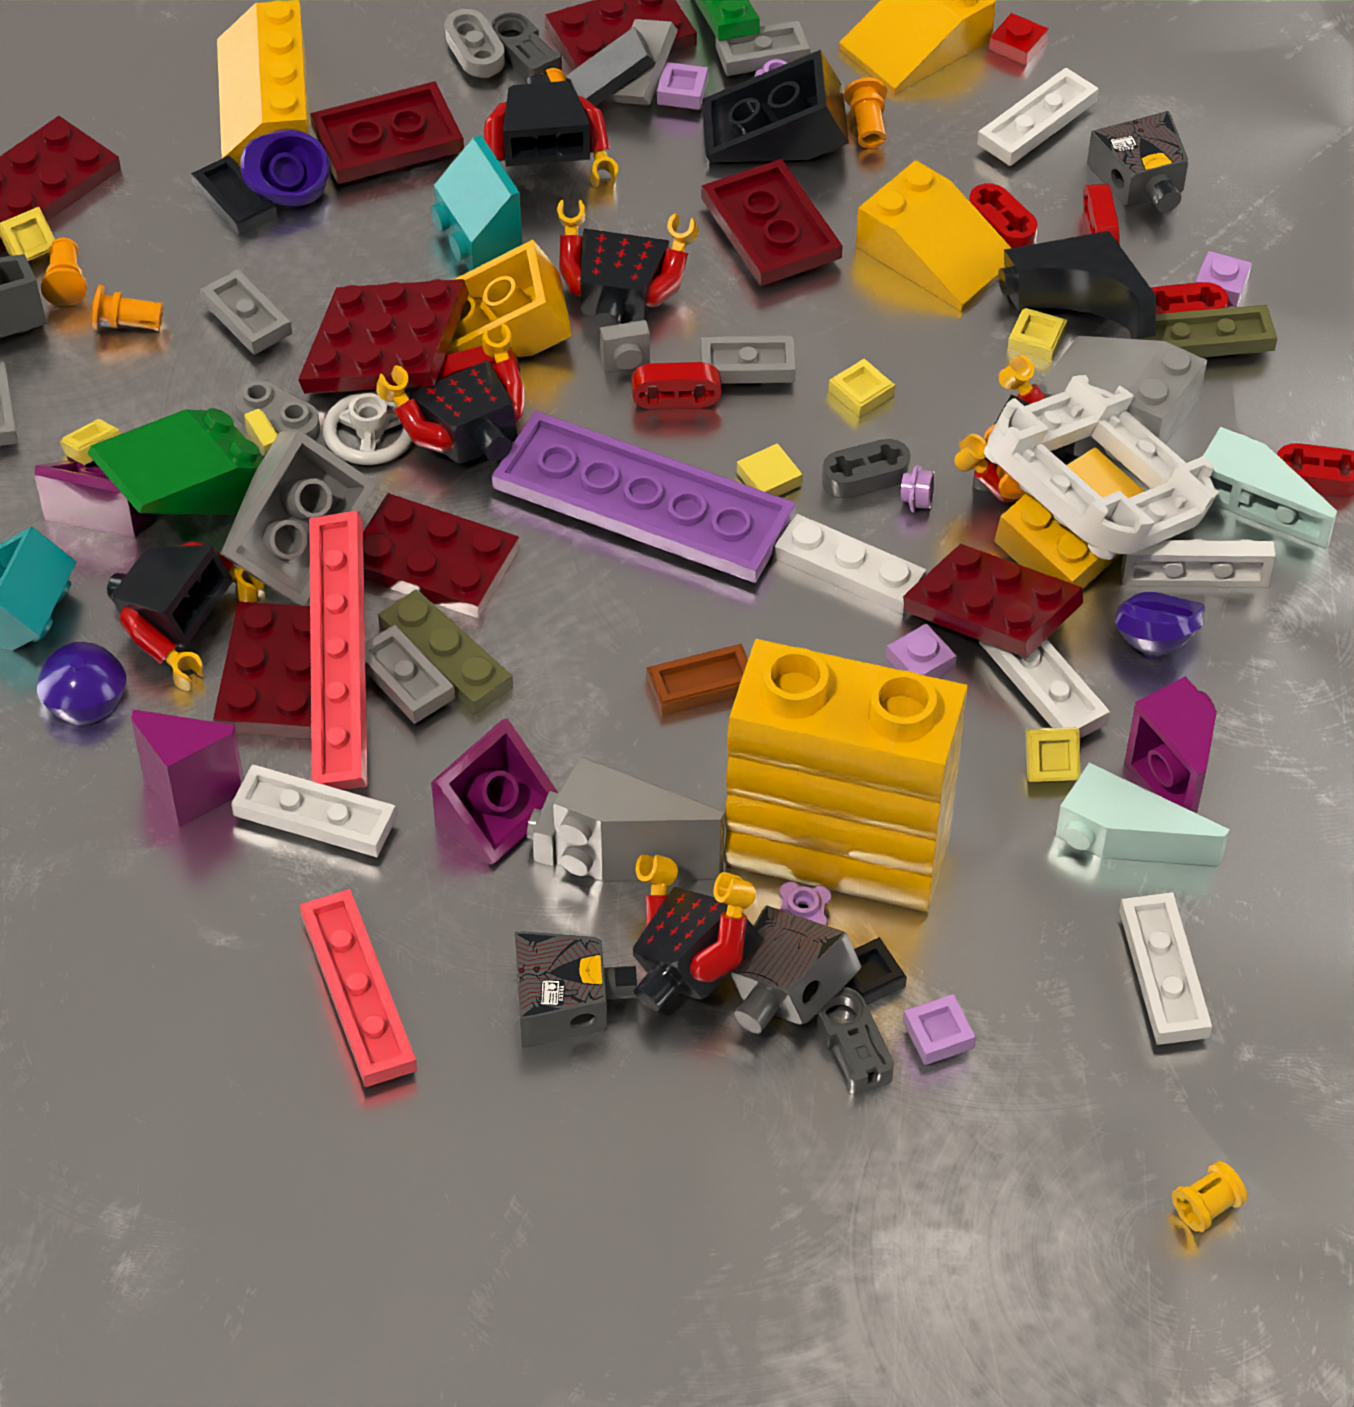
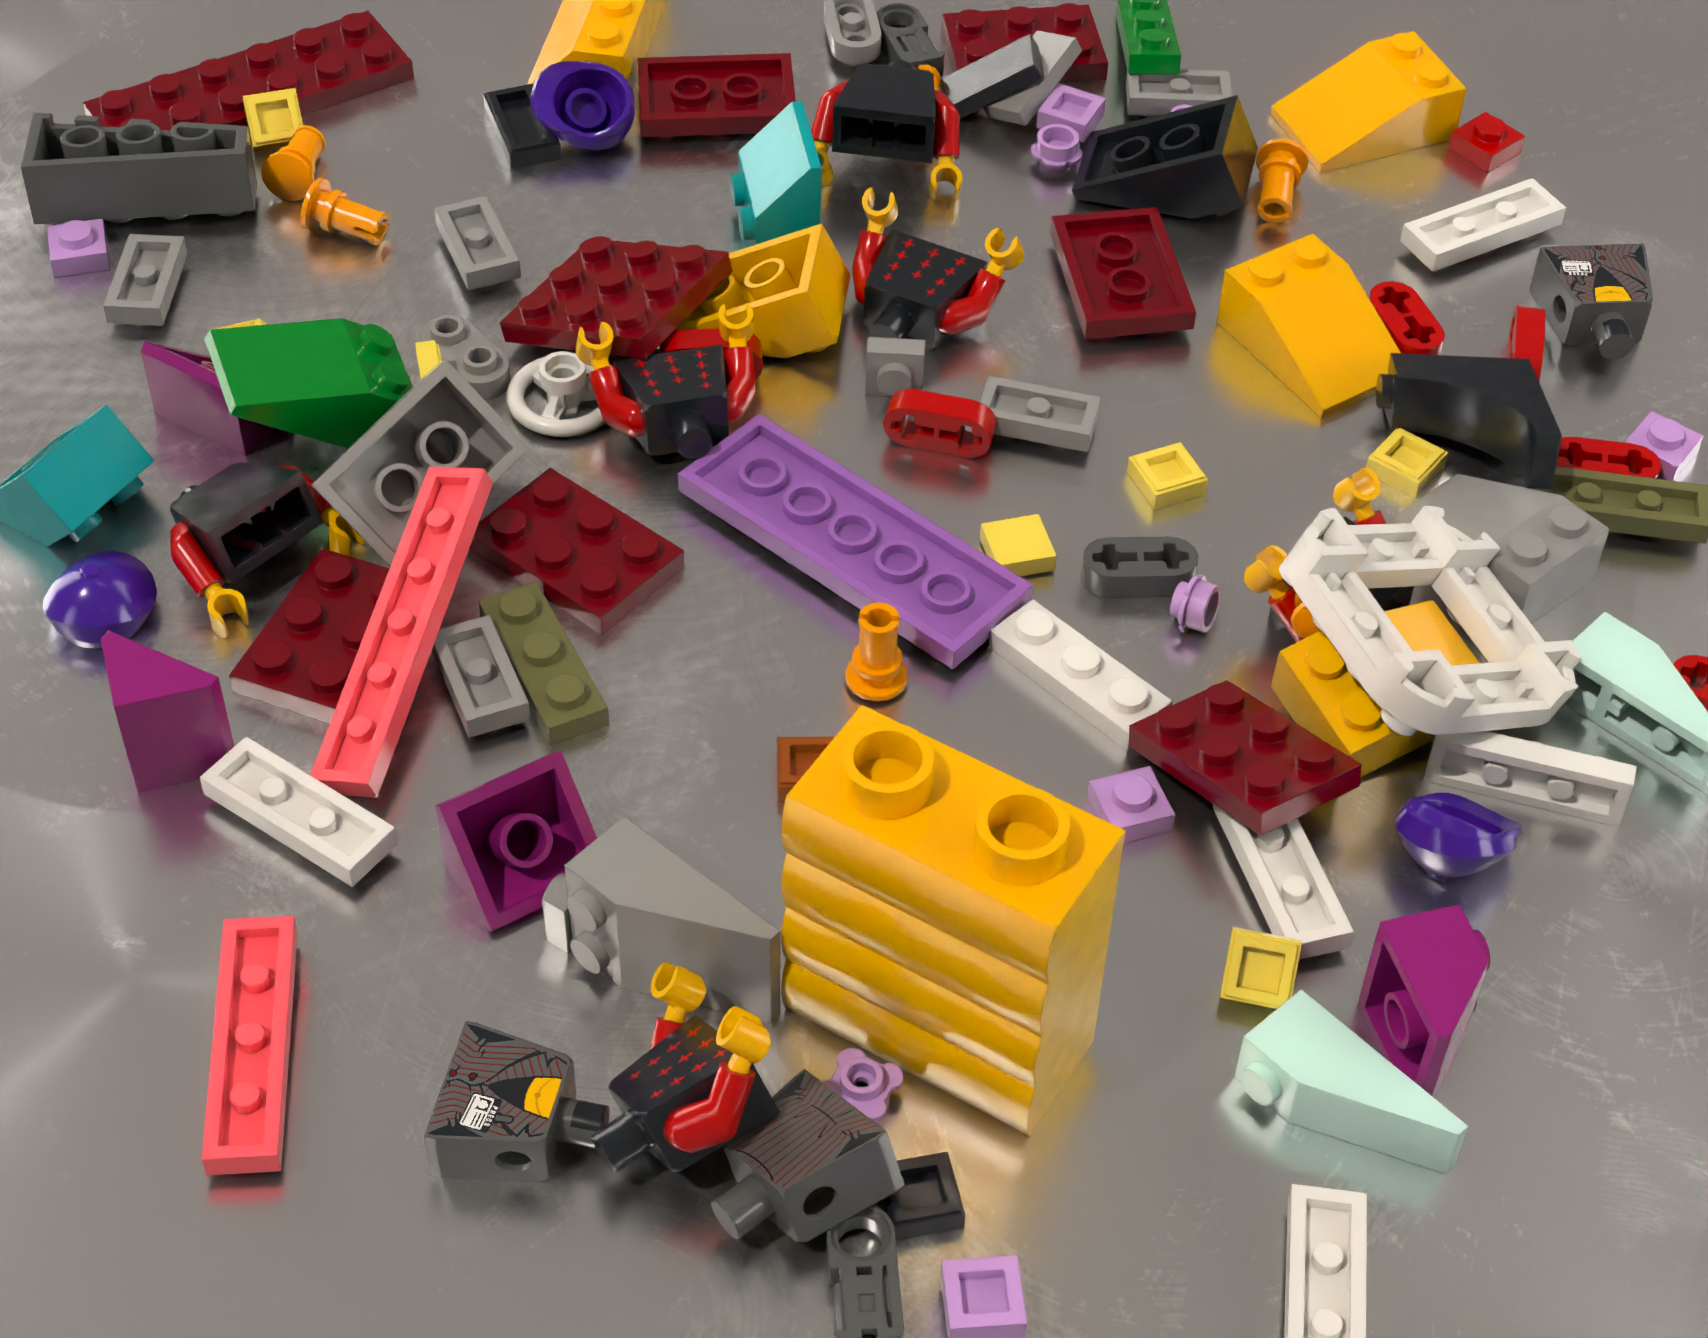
camera: 15 degrees right, 5 degrees down
none -> light orange pin [845,602,908,701]
none -> lavender plate [1031,124,1083,172]

